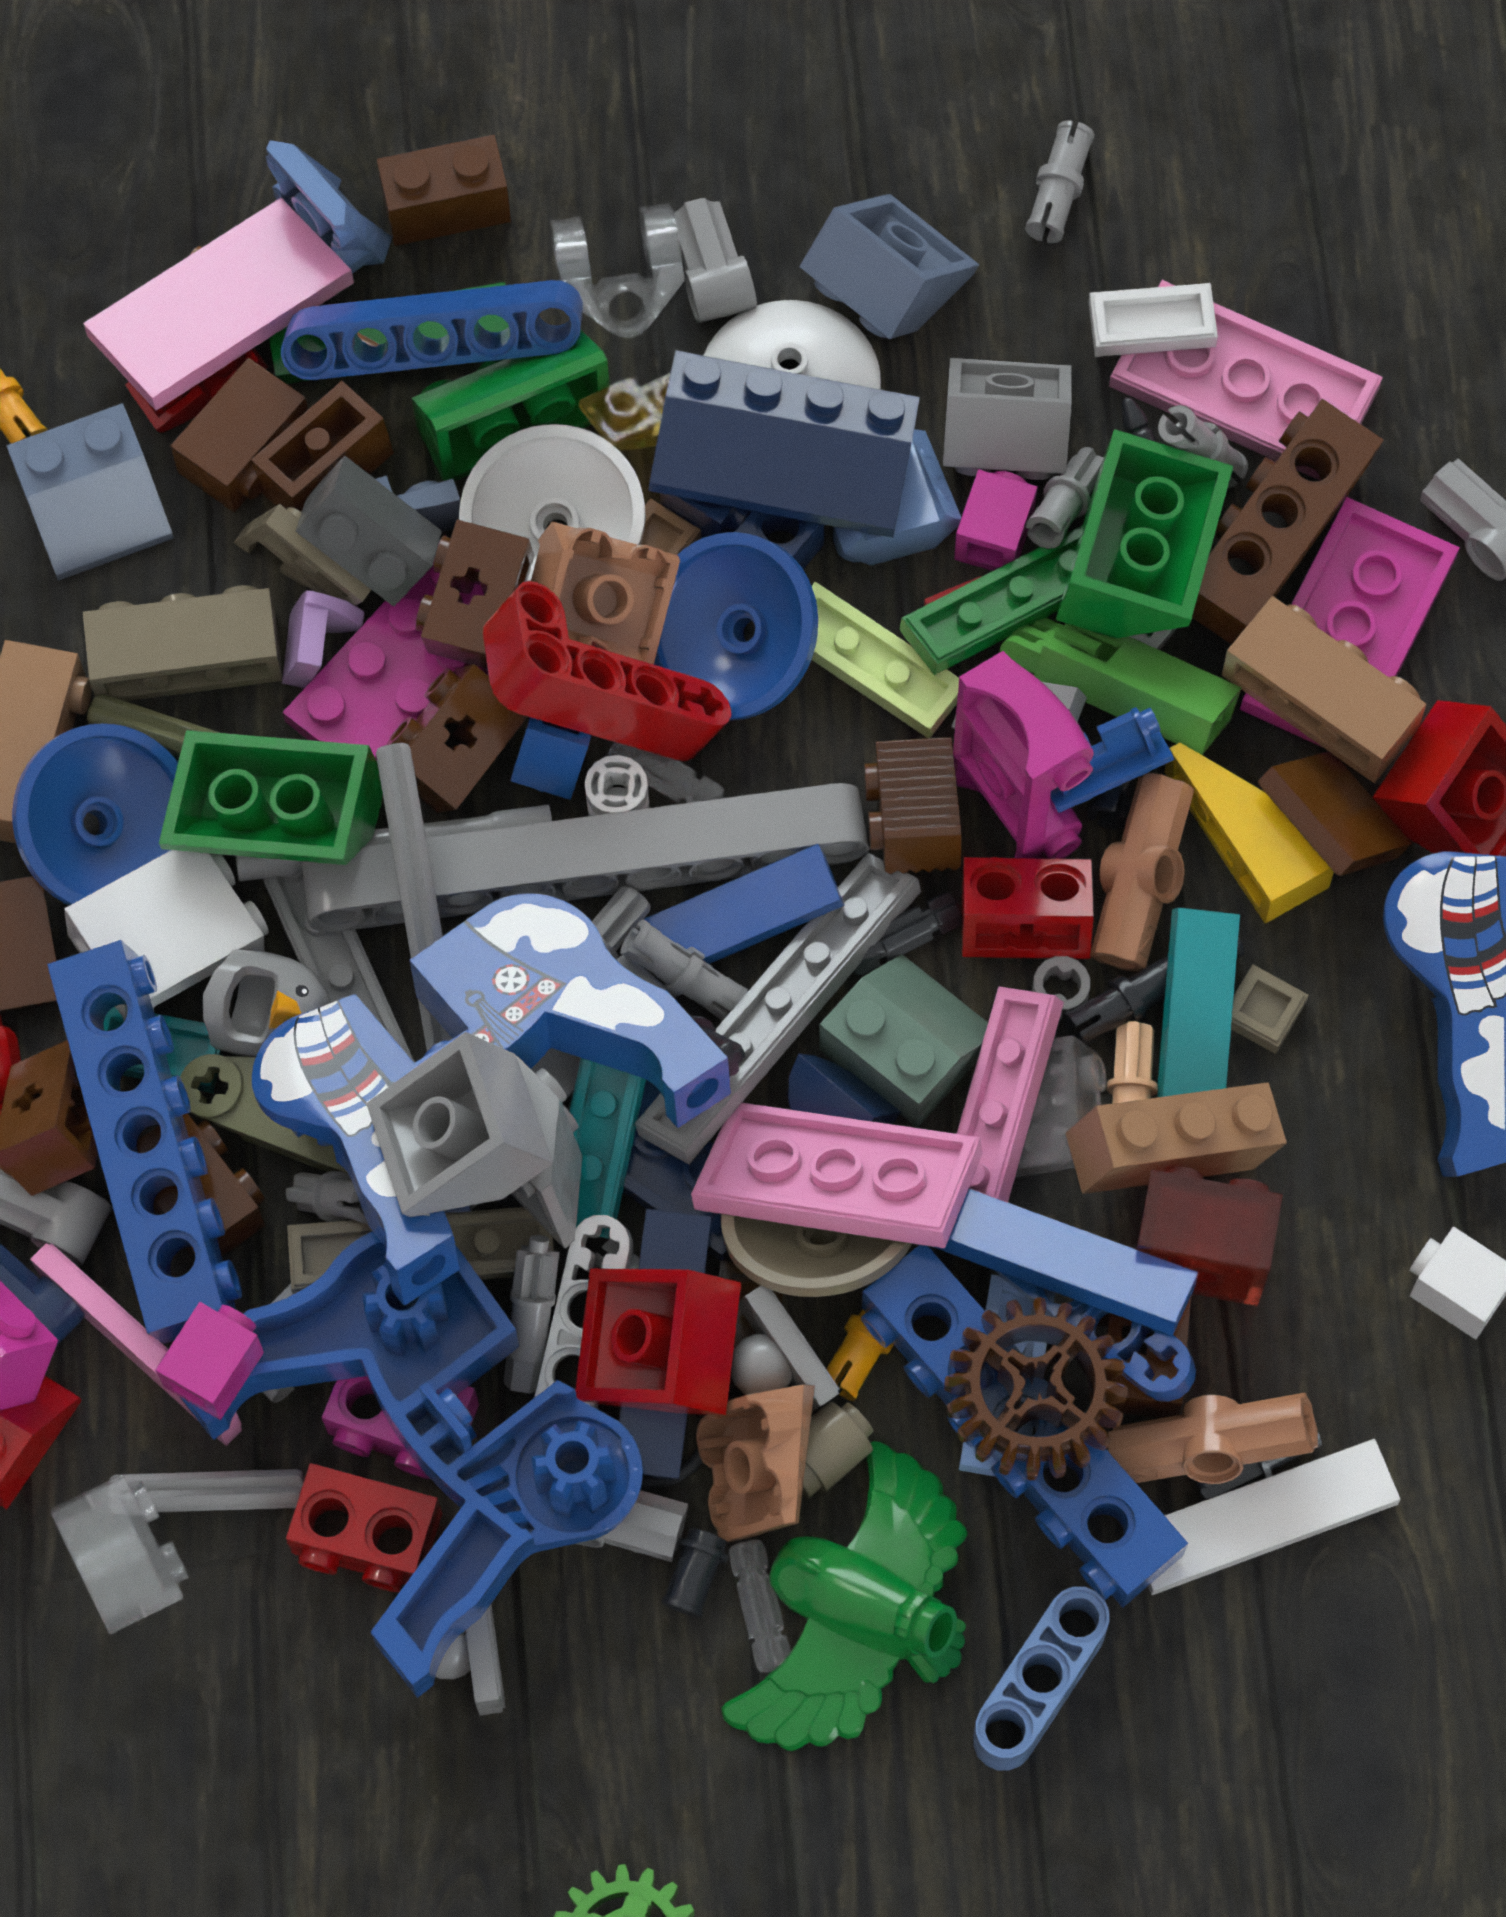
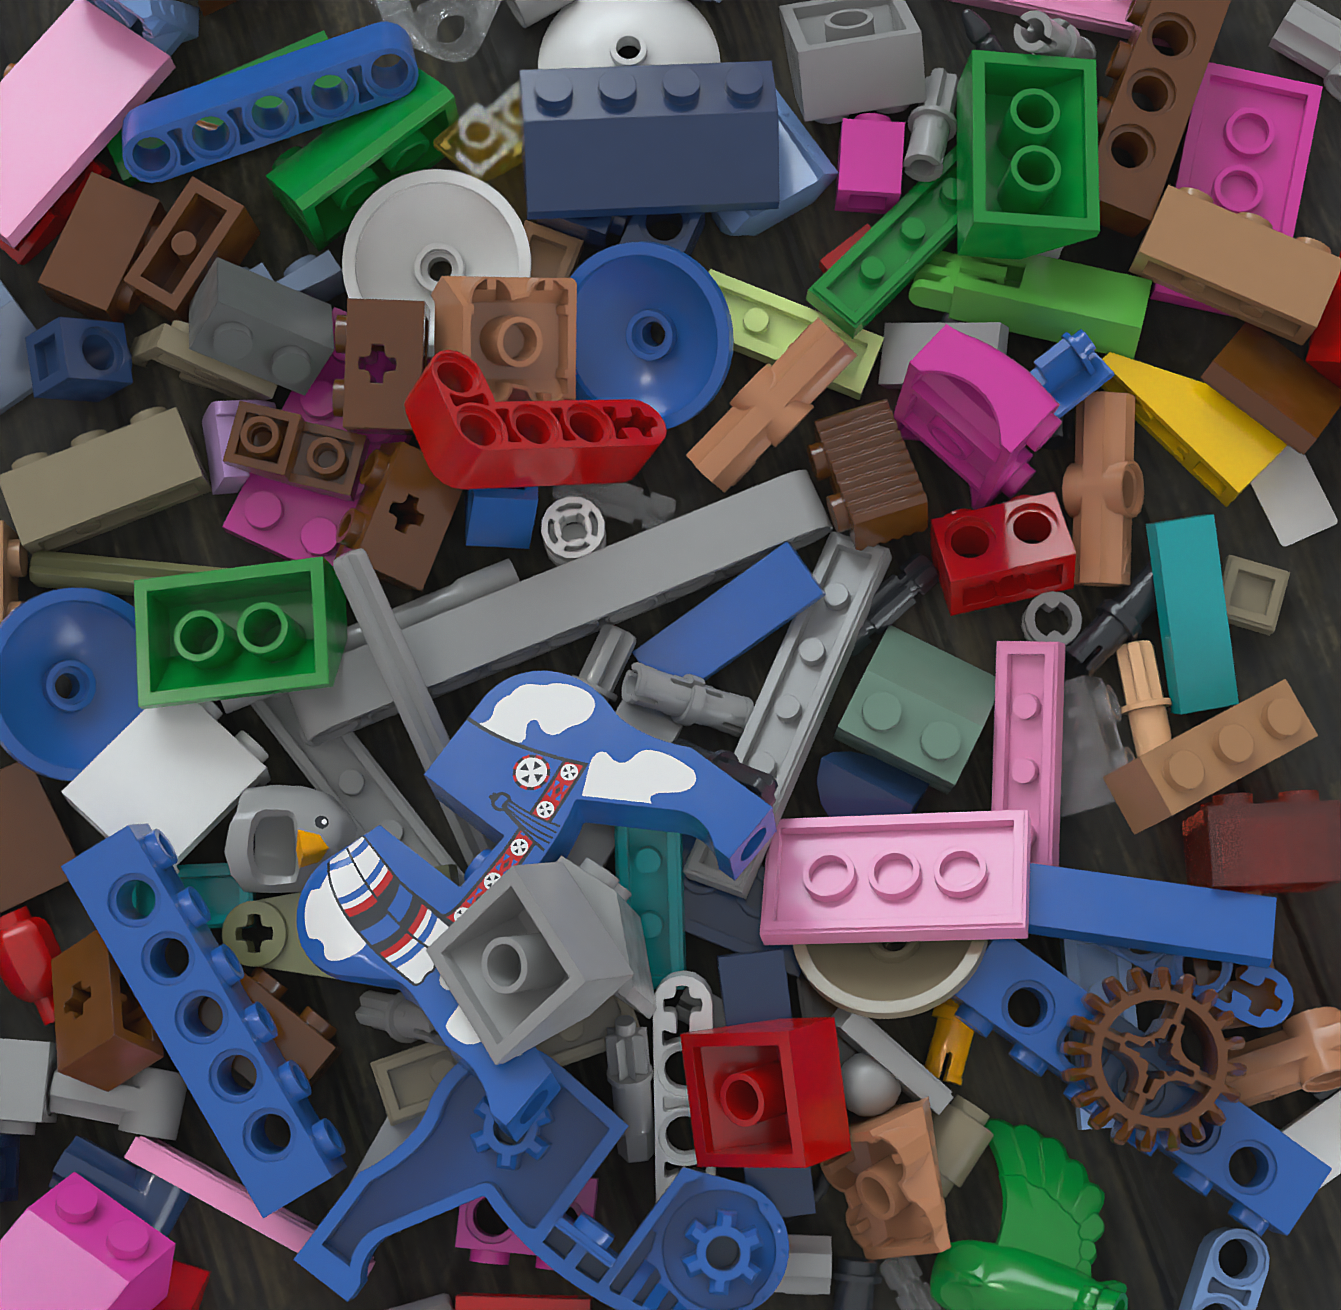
camera: 15 degrees left, 10 degrees up
dark pink brick [155,1302,264,1420] -> none
none -> dark blue brick [25,317,133,402]
none -> reddish brown slope [223,401,370,502]
none -> nougat piece [686,318,858,493]
none -> white sticker [1251,446,1337,547]

